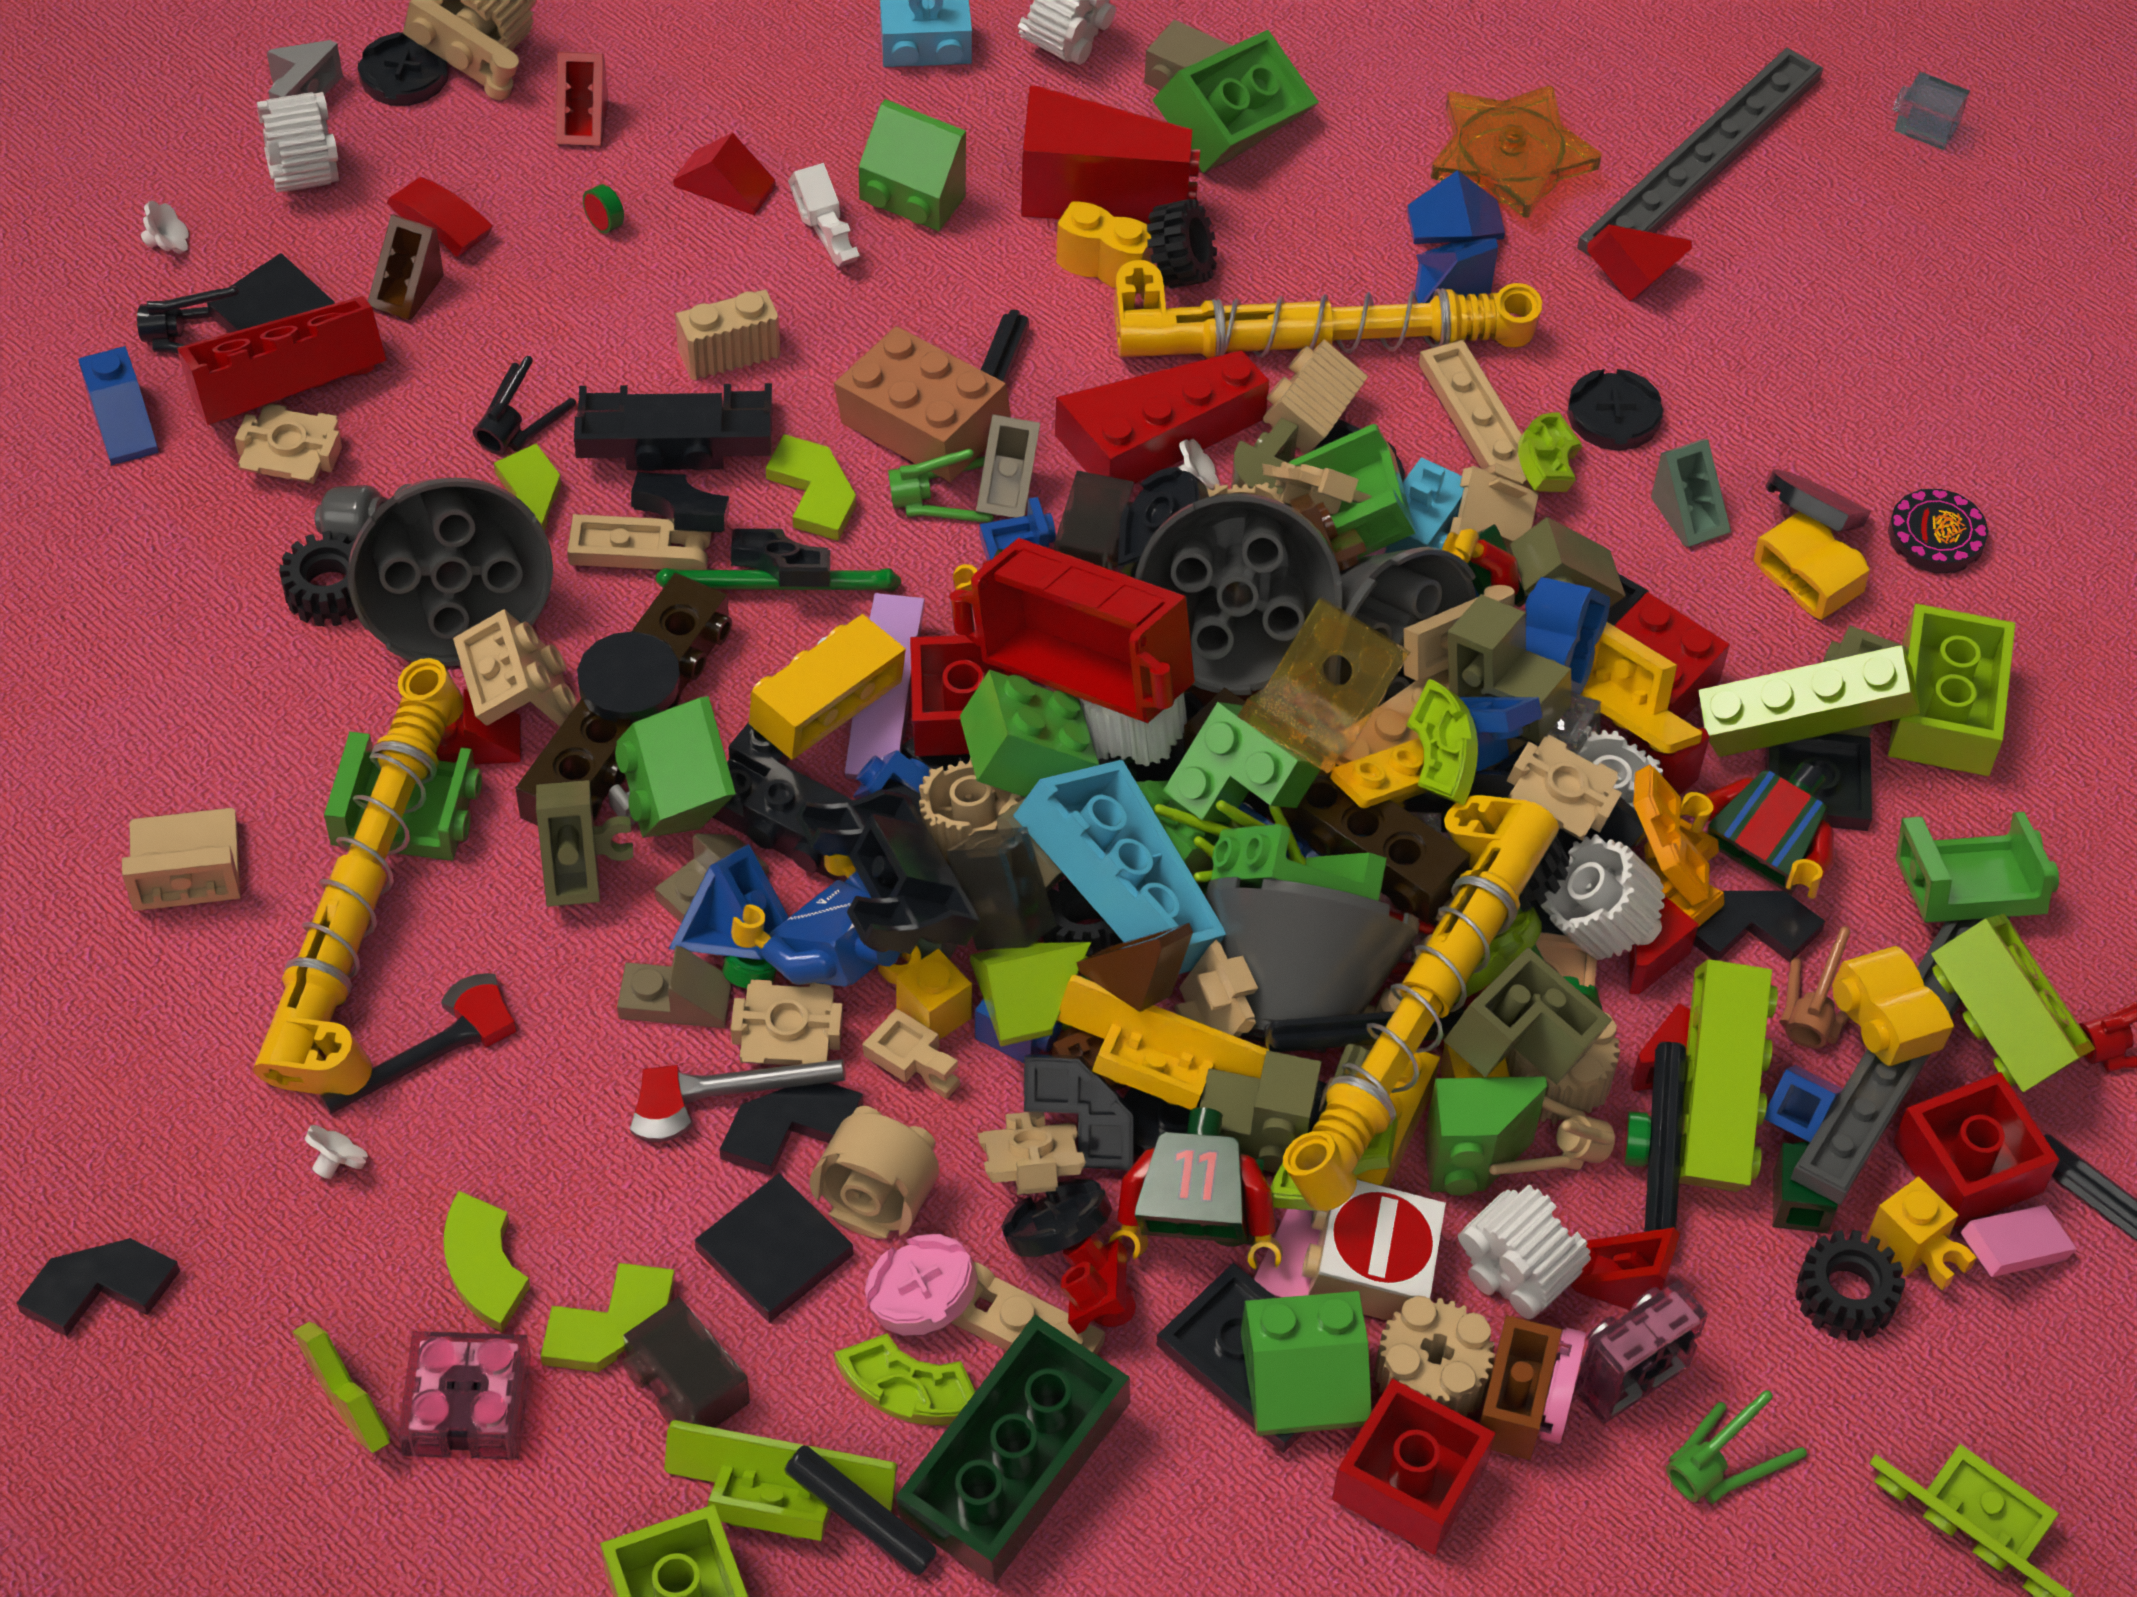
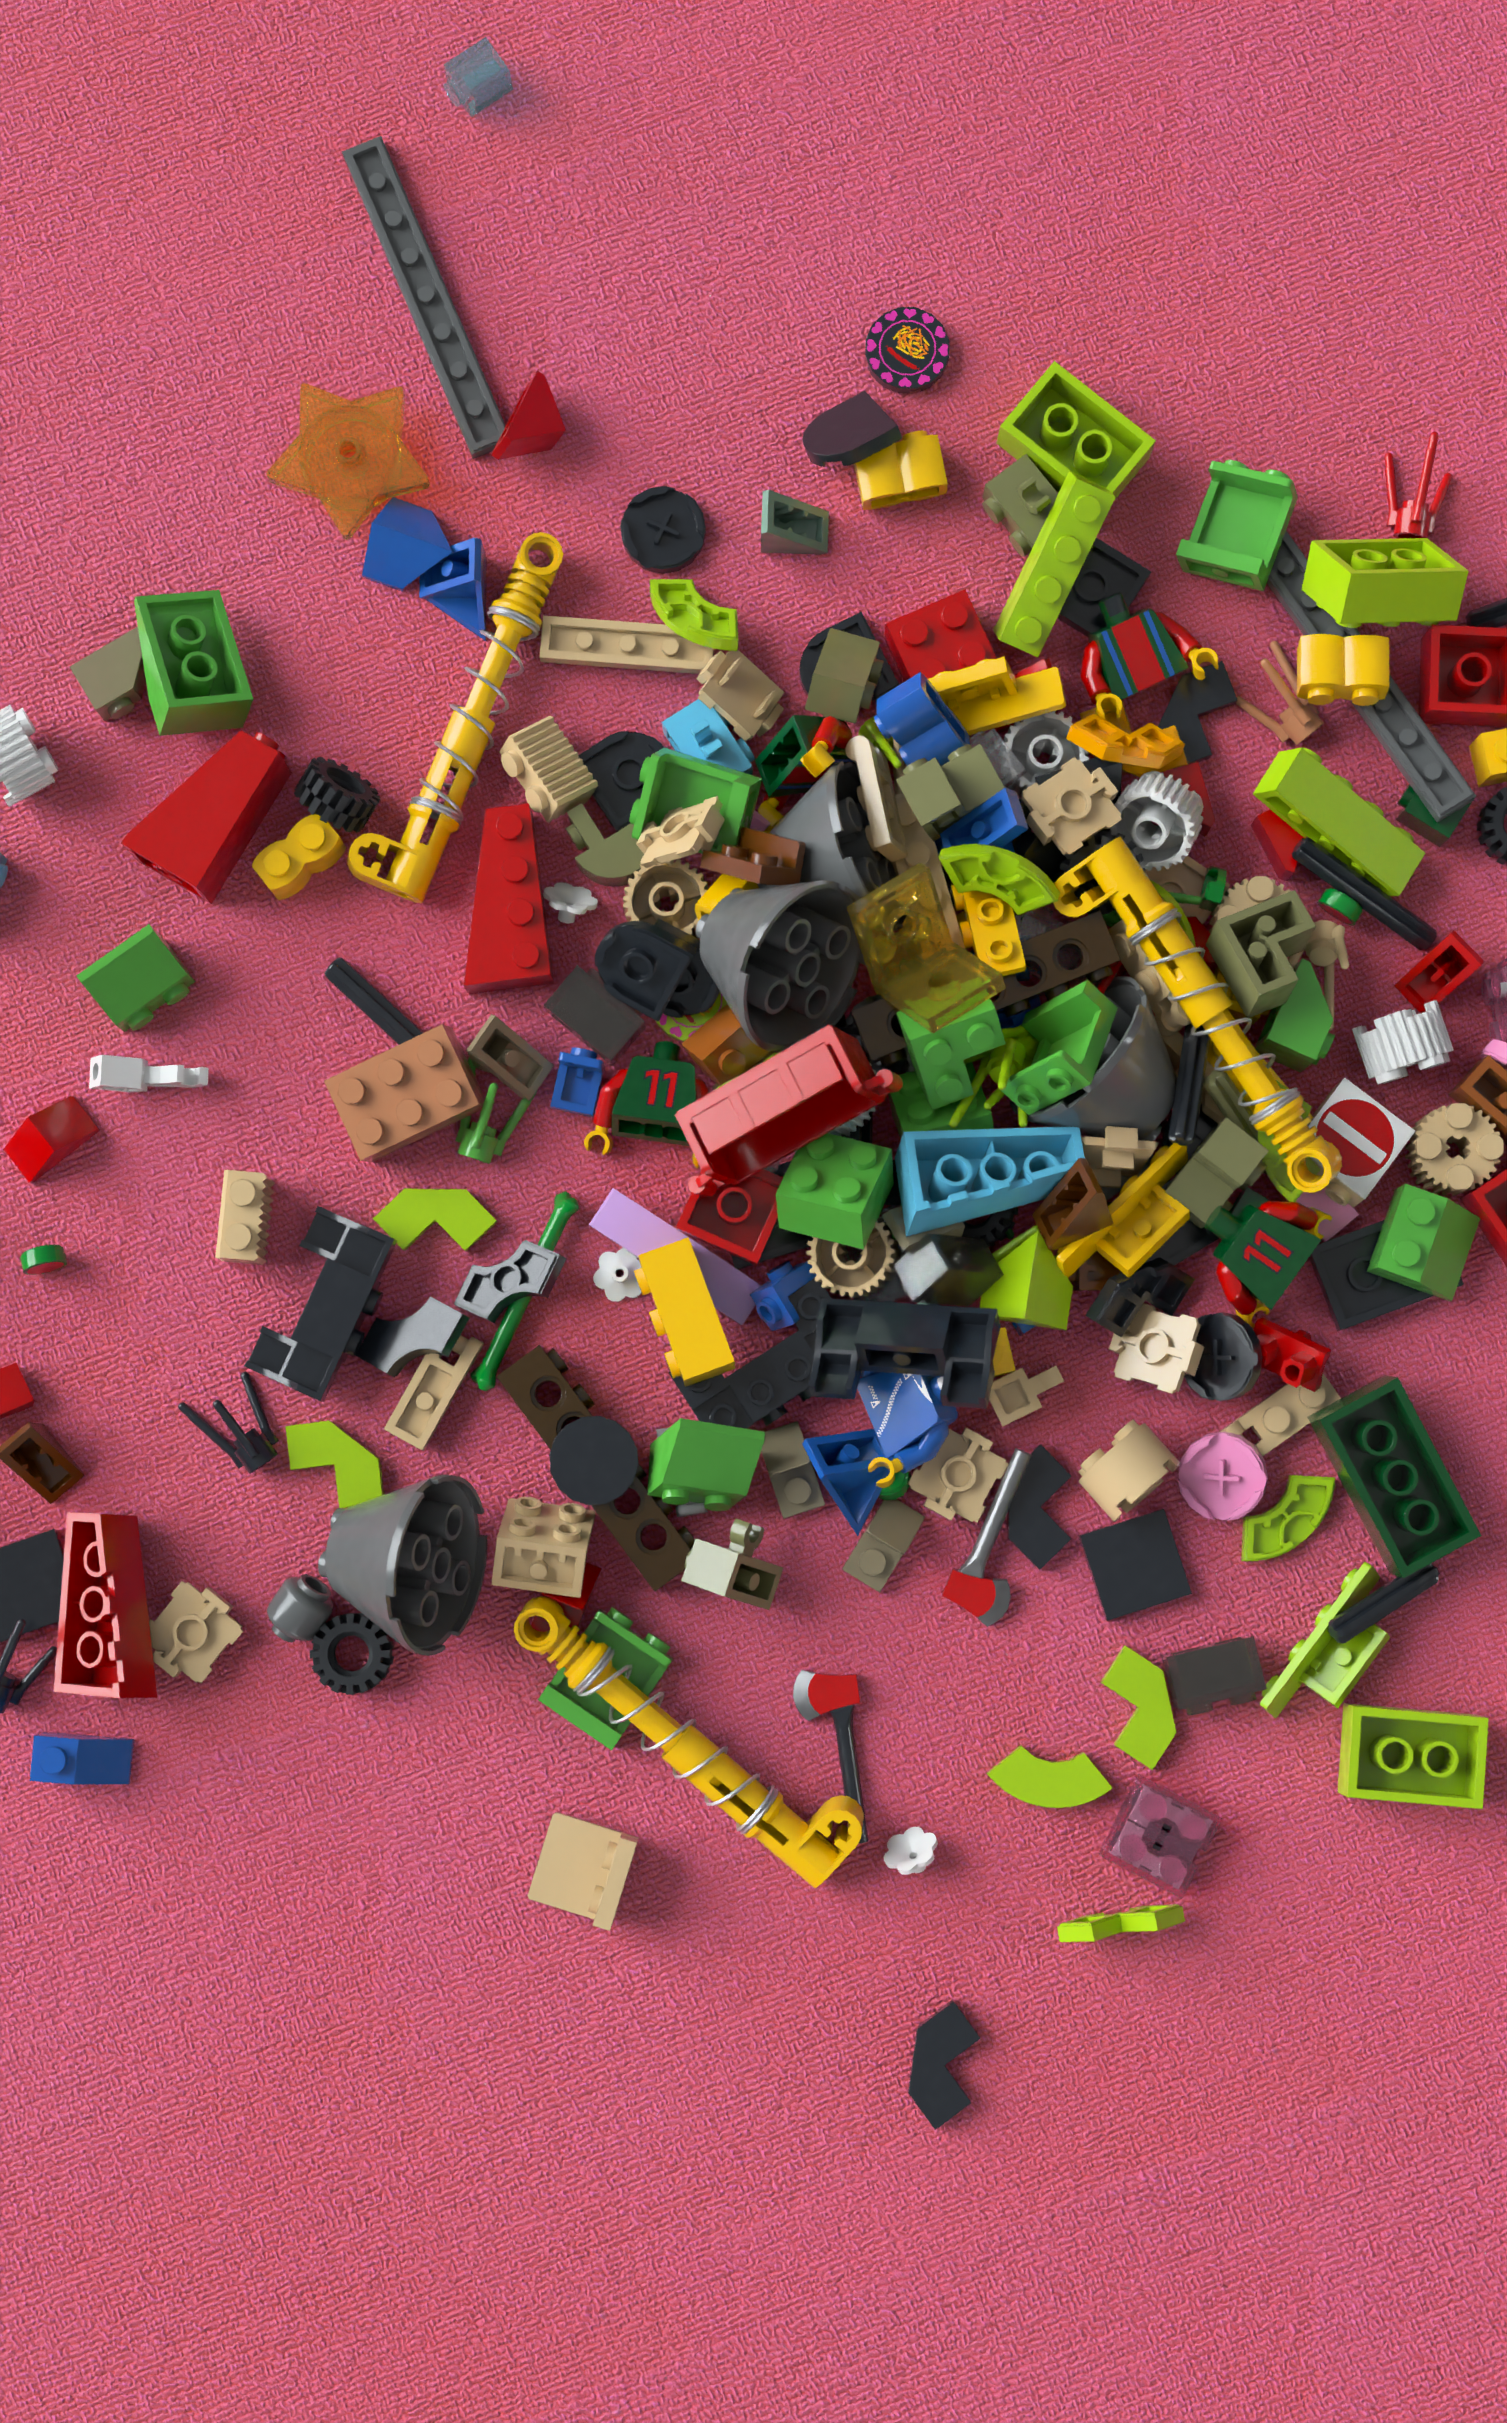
camera: 60 degrees left, 30 degrees up
blue brick [1764,1065,1843,1142] -> none

